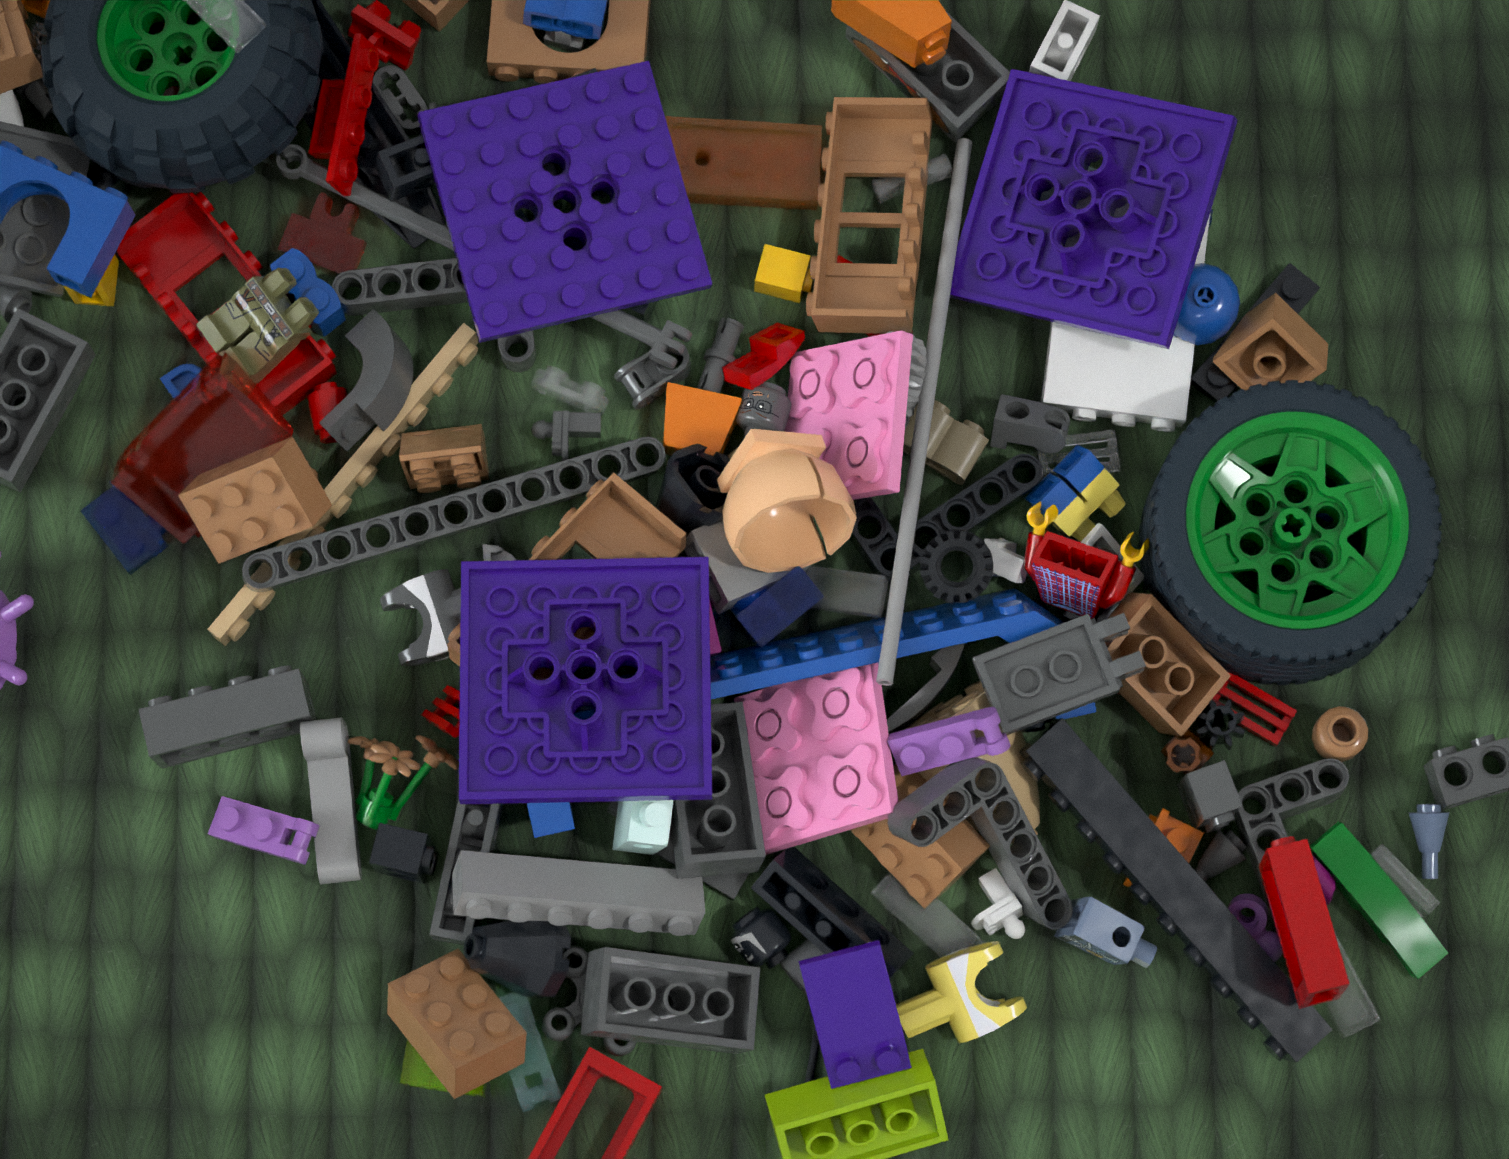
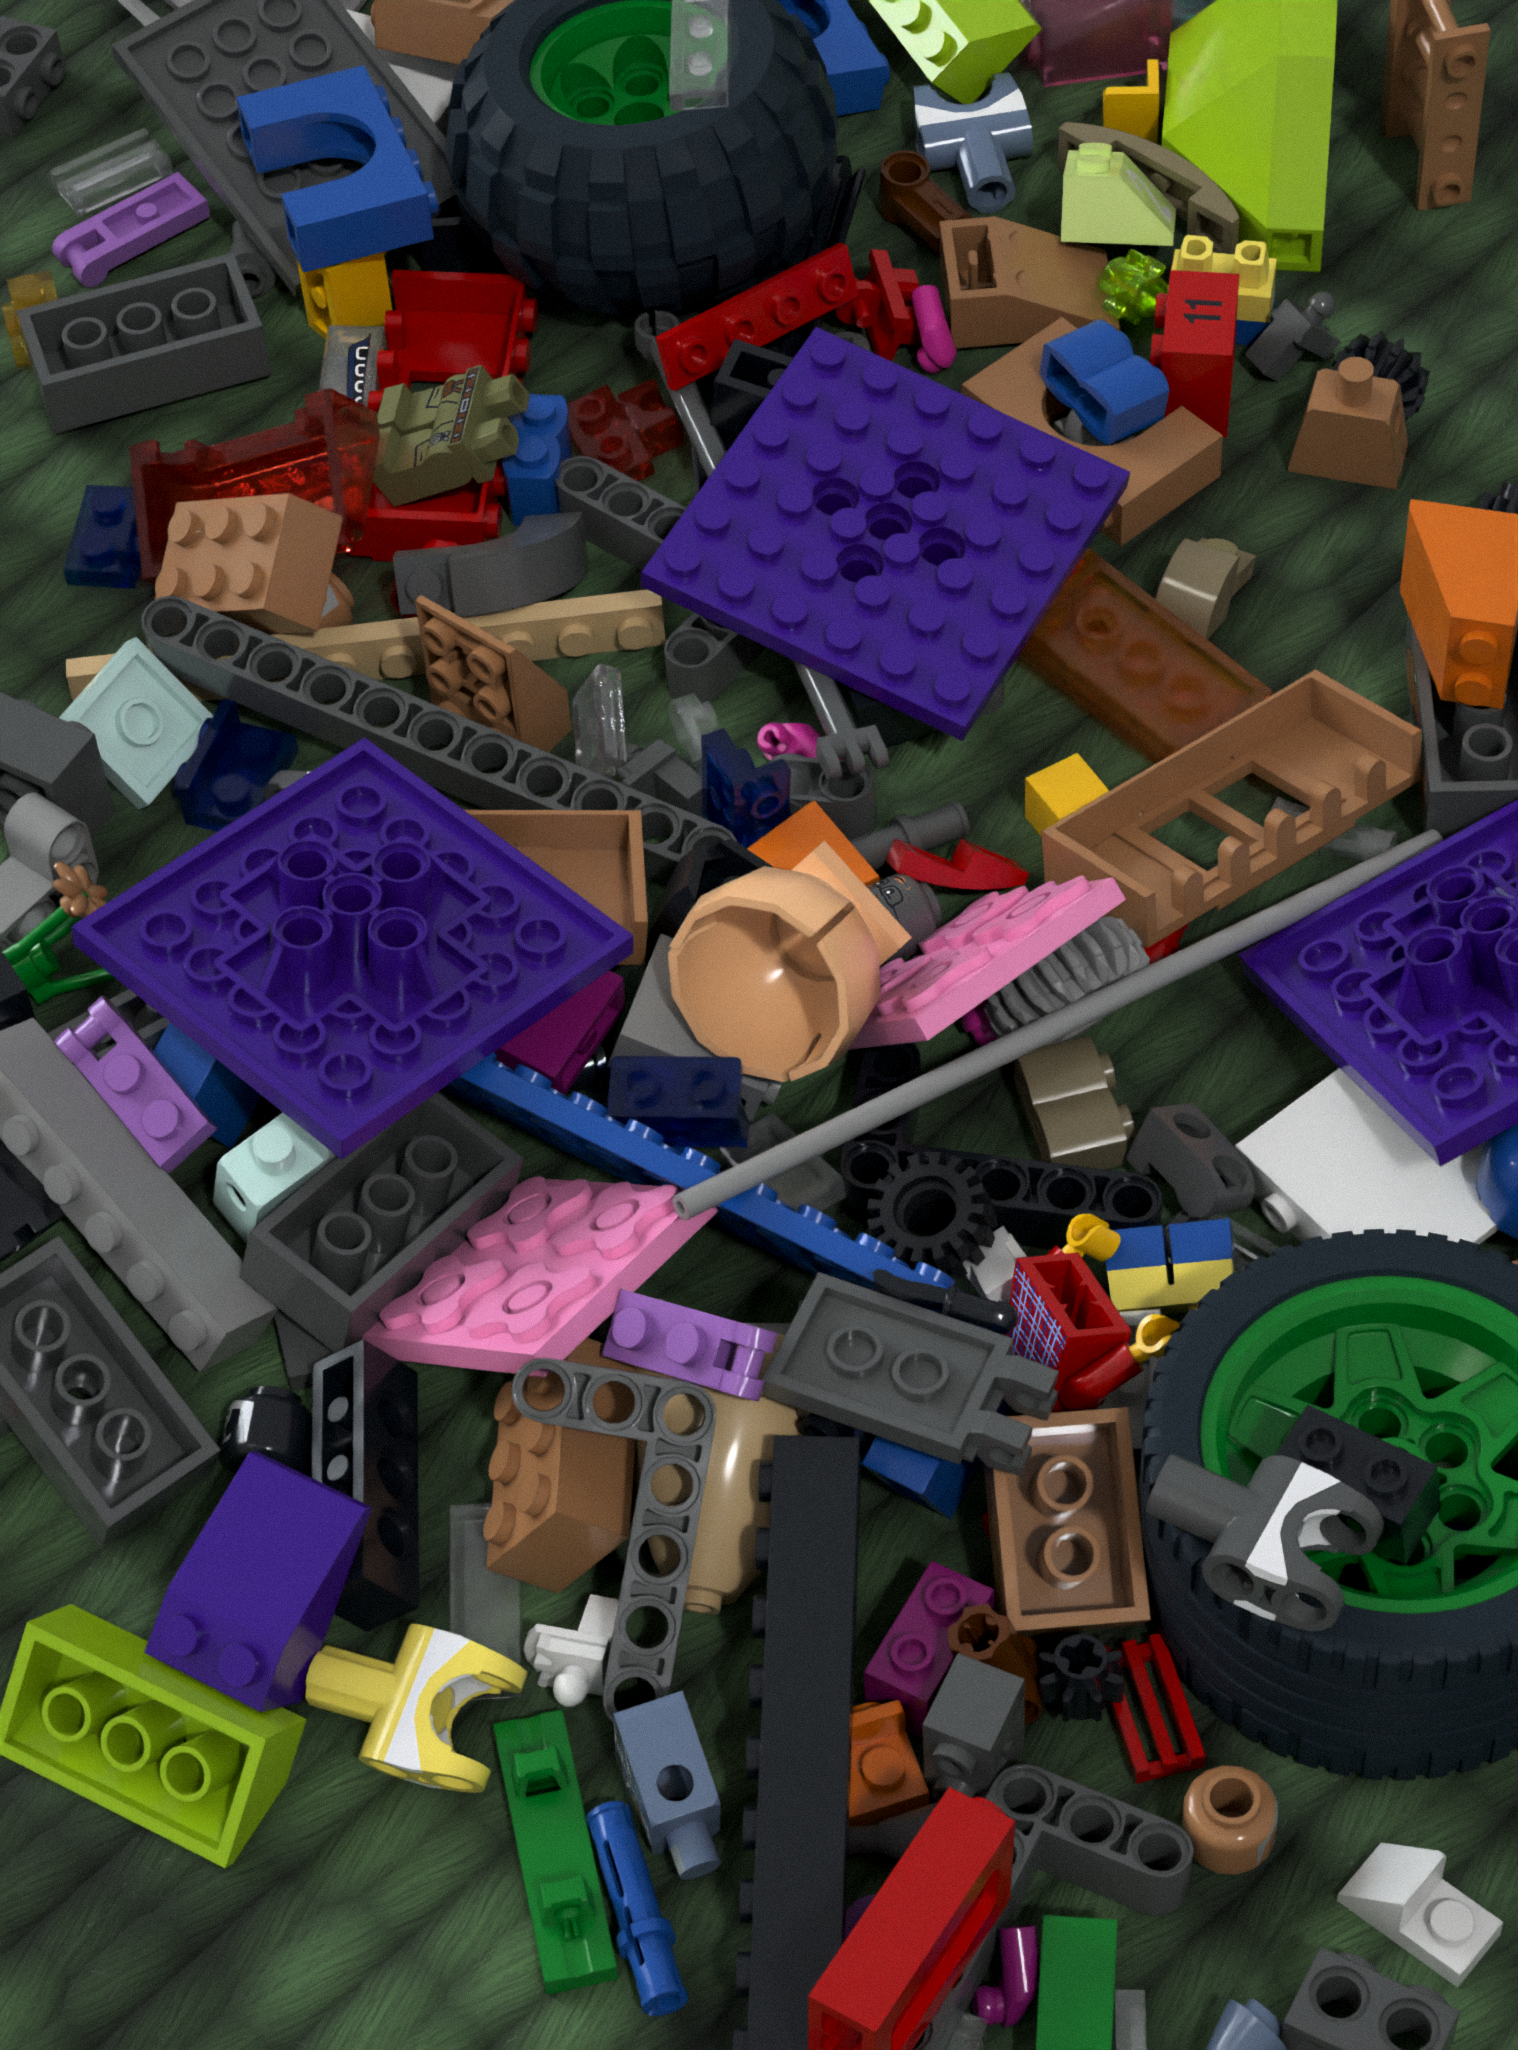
camera: 50 degrees right, 25 degrees down
none -> medium lavender plate [54,995,218,1173]
none -> light aqua tile [59,637,220,810]
none -> clear blue bracket [174,699,299,832]
none -> clear slope [317,325,387,434]
none -> green hinge [493,1709,619,1995]
none -> clear tile [572,663,627,780]
none -> blue pin [586,1801,689,2016]
none -> clear blue bracket [701,728,790,849]
none -> dark pink arm [757,722,844,760]
none -> magenta brick [864,1561,994,1739]
none -> black piece [873,1269,1019,1333]
none -> dark pink arm [911,285,957,374]
none -> dark grey connector [1145,1454,1384,1631]
none -> dark tan brick [1150,537,1256,642]
none -> black brick [1276,1405,1441,1564]
none -> white slope [1337,1842,1503,1988]

